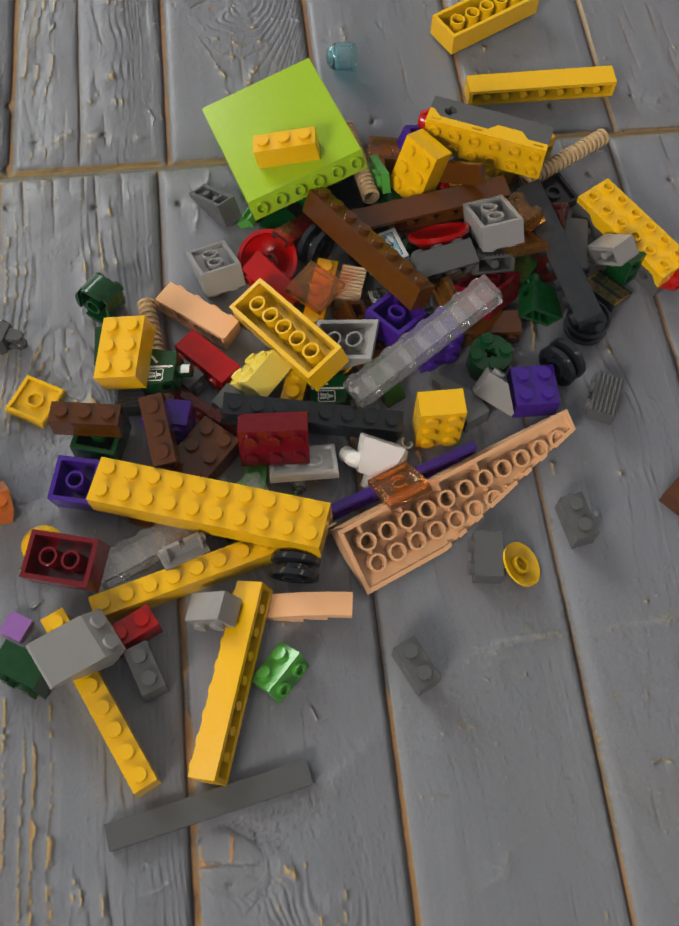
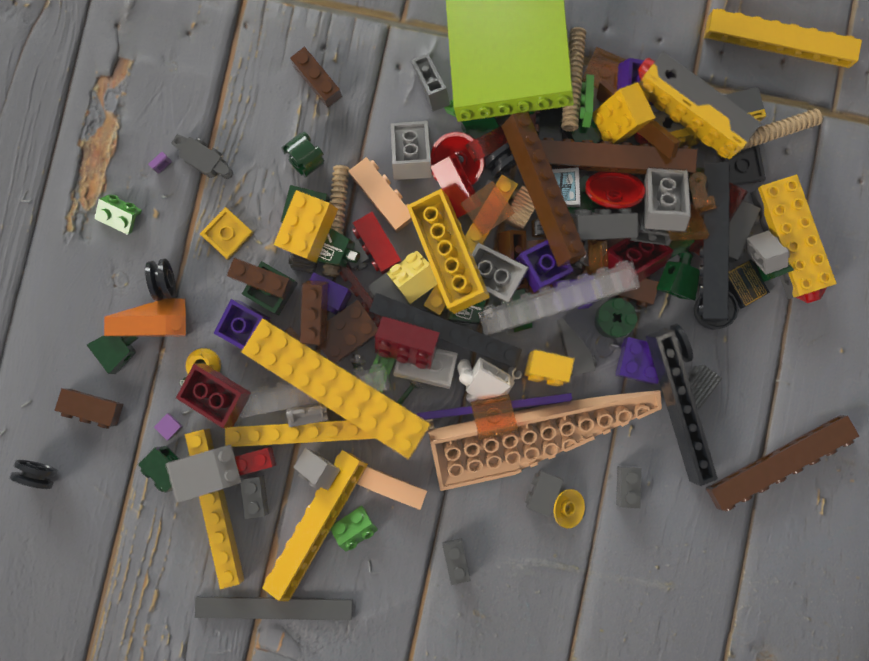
camera: 25 degrees right, 20 degrees up
yellow brick [253,126,320,169] -> none
black wheel [268,551,321,584] -> none
light grey slope [472,367,514,417] -> none
none -> reddish brown brick [290,46,342,108]
none -> black brick [646,329,718,486]

